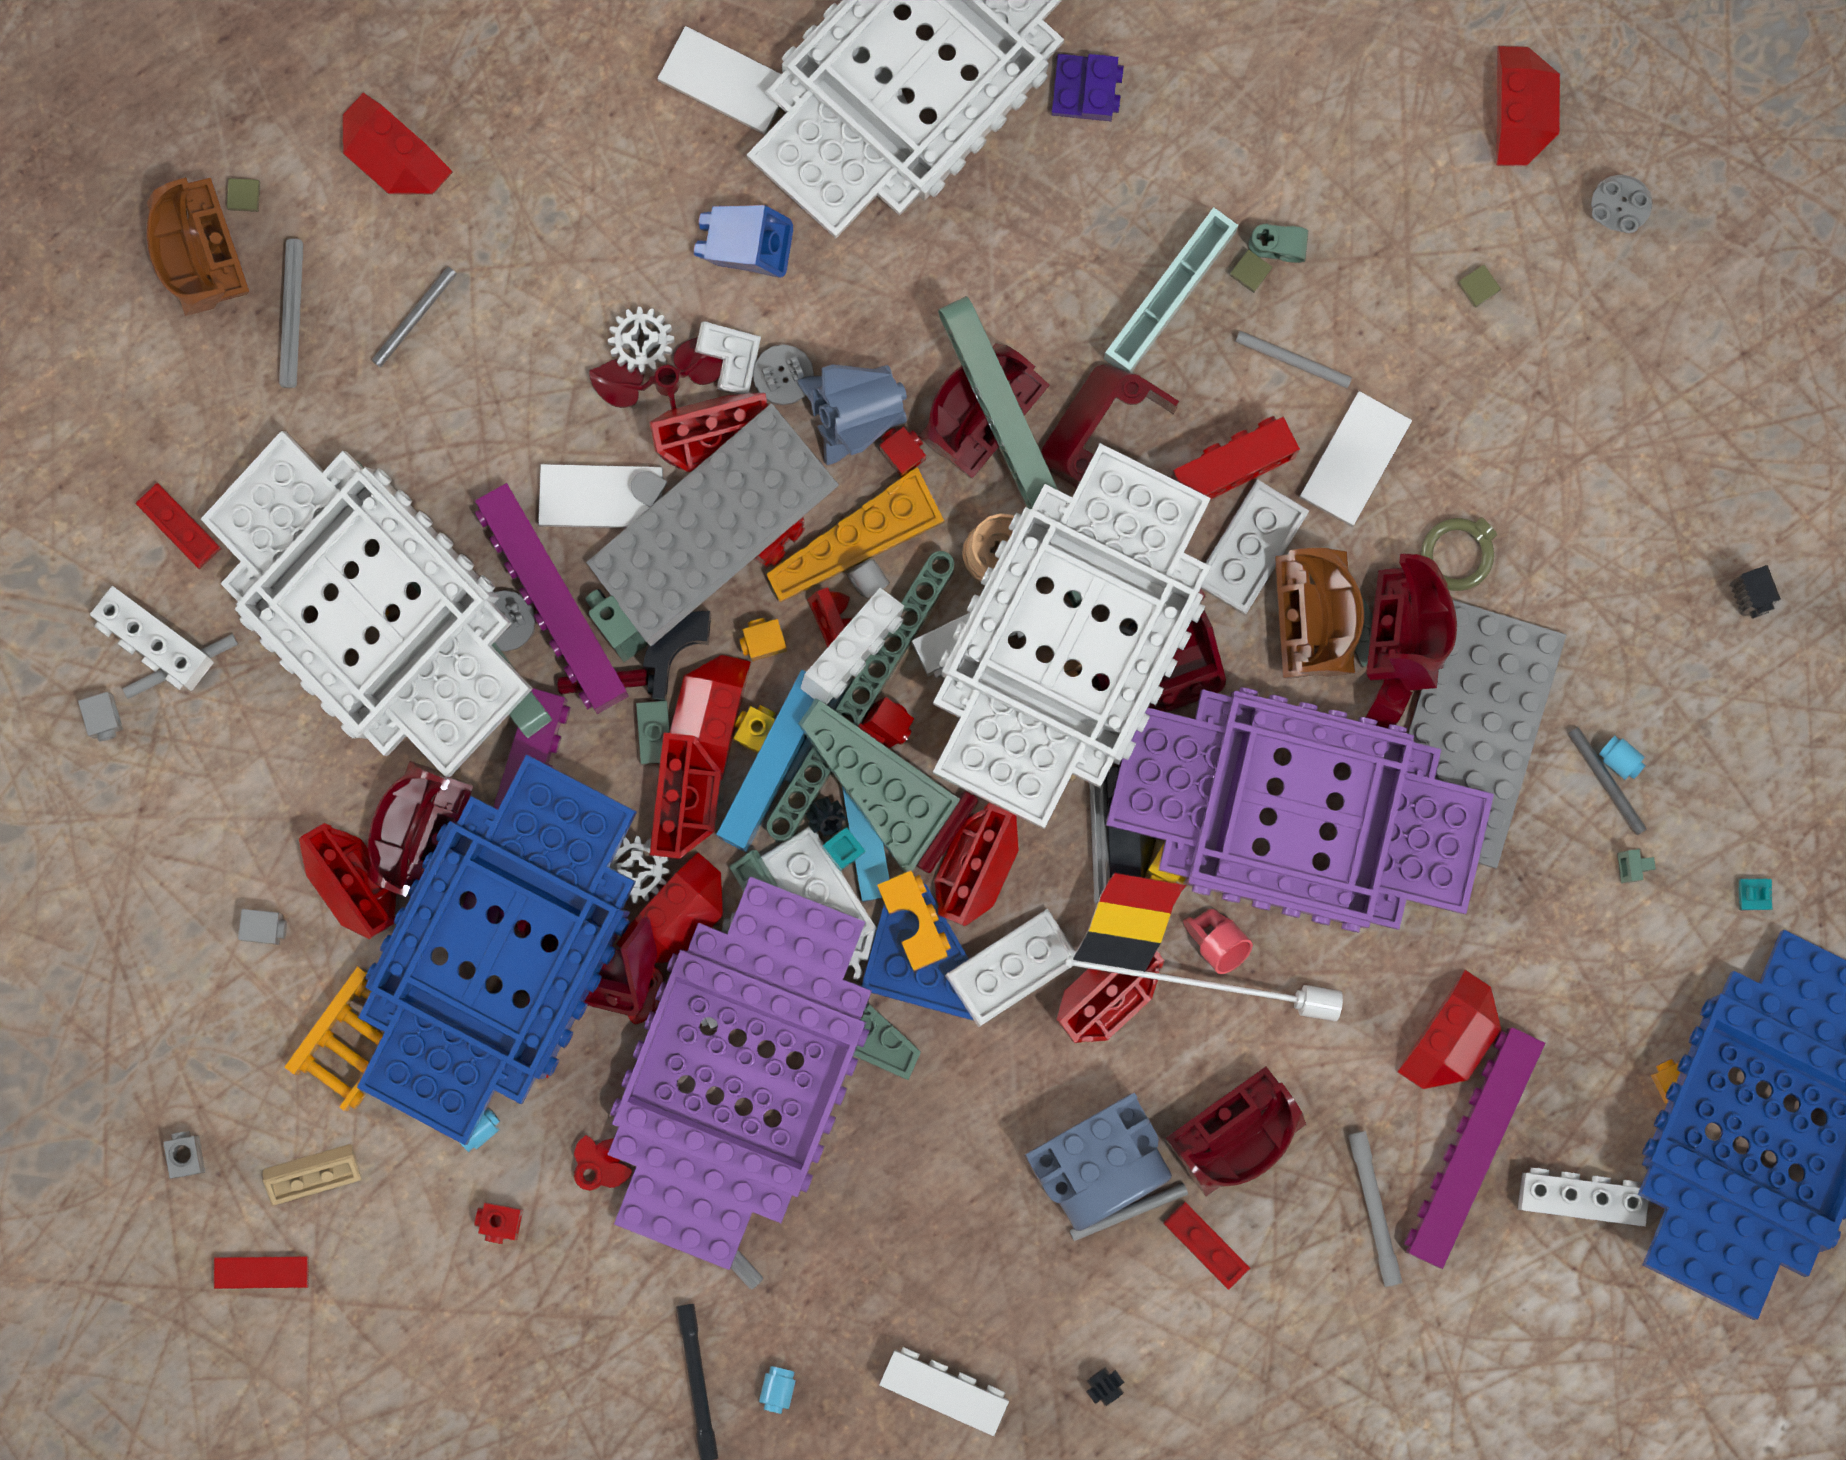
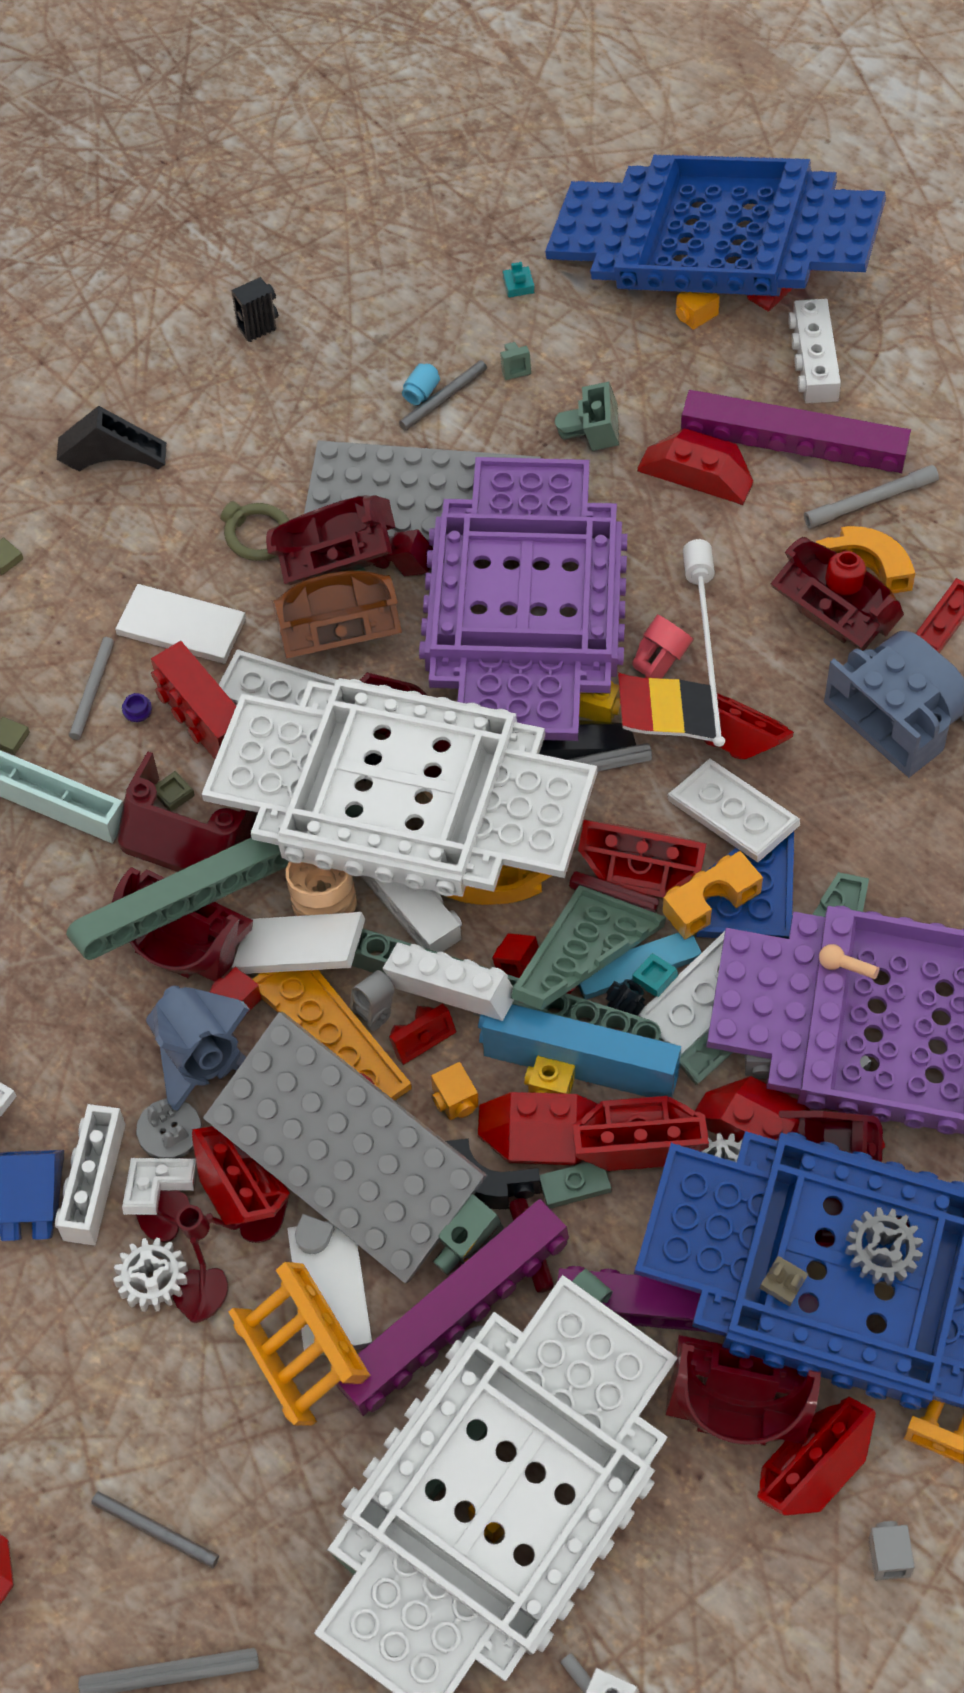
camera: 100 degrees left, 25 degrees down
none -> white brick [55,1104,125,1245]
none -> black arch [56,405,167,472]
none -> dark purple plate [122,693,152,722]
none -> olive tile [155,771,195,812]
none -> light orange fence [228,1262,371,1426]
none -> white tile [232,912,365,974]
none -> sand green brick [555,381,619,451]
none -> dark tan tile [759,1256,808,1307]
none -> light orange arch [815,526,915,594]
none -> light nougat bar [819,944,879,979]
none -> red head [825,551,866,596]
none -> light grey gear [845,1207,923,1286]

